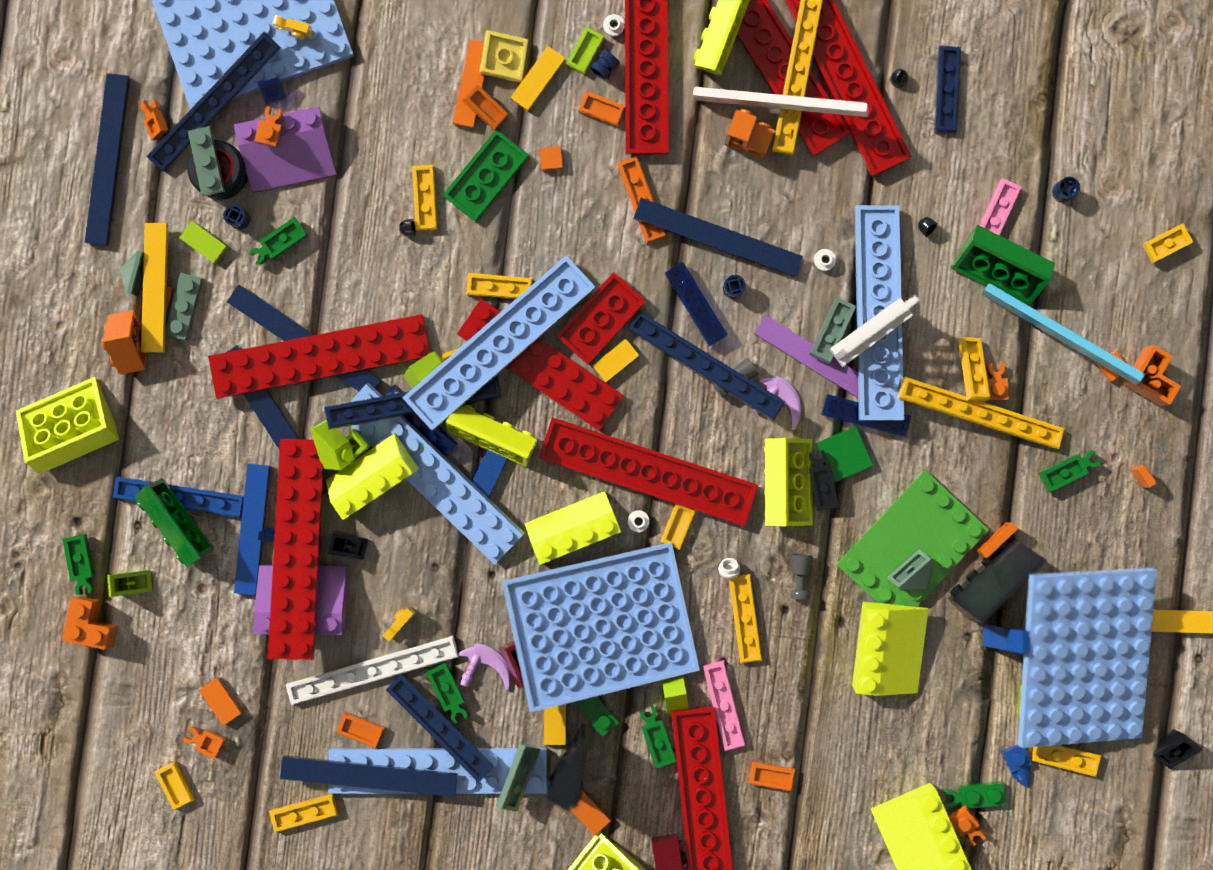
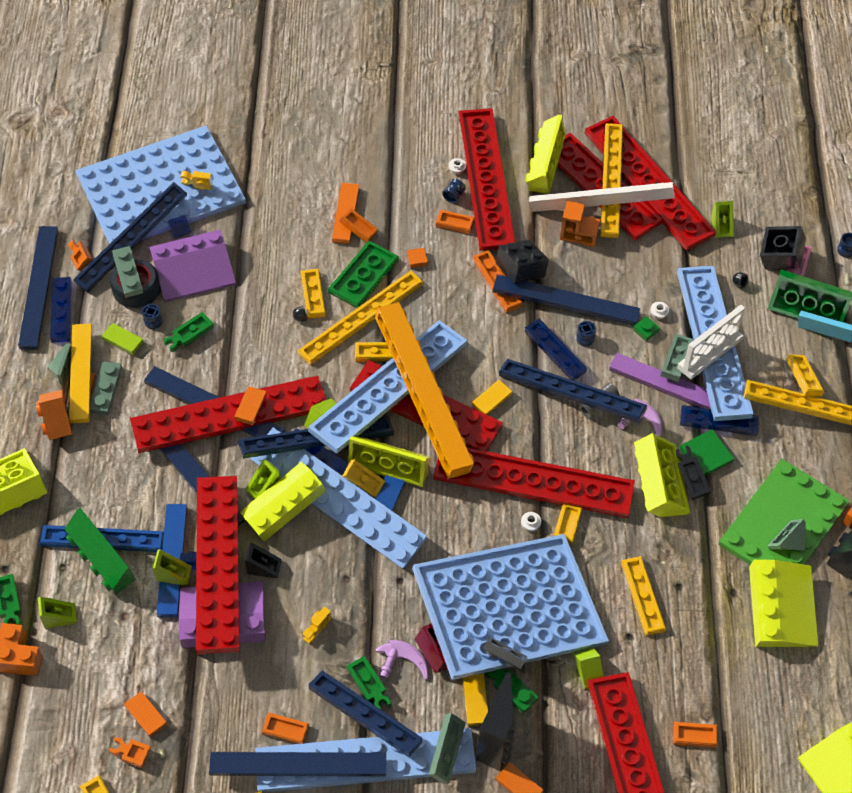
camera: 10 degrees left, 30 degrees down
orange plate [255,106,283,148] -> none
white tile [285,635,459,705] -> none
lime slope [310,420,356,470] -> none
light yellow tile [479,30,529,83] -> none
yellow tile [510,46,565,112] -> none
neon yellow slope [525,491,621,565] -> none
red plate [556,272,646,365] -> none
lime tile [566,26,605,76] -> none
green plate [640,706,676,769] -> none
bright pink tile [703,660,746,751] -> none
white plate [718,558,740,579] -> none
dark grey piece [790,554,812,600] -> none
black hinge [890,69,908,88] -> none
dark blue tile [934,46,961,134] -> none
orange plate [986,363,1009,401] -> none
none -> clear blue plate [50,277,72,343]
none -> lime slope [153,549,192,585]
none -> orange tile [234,386,267,425]
none -> yellow tile [298,271,423,366]
none -> yellow plate [342,460,385,498]
none -> light orange brick [375,302,474,479]
none -> dark grey plate [483,636,527,669]
none -> black brick [496,240,549,284]
none -> green plate [633,316,660,341]
none -> lime slope [711,200,734,238]
none -> black brick [760,226,806,269]

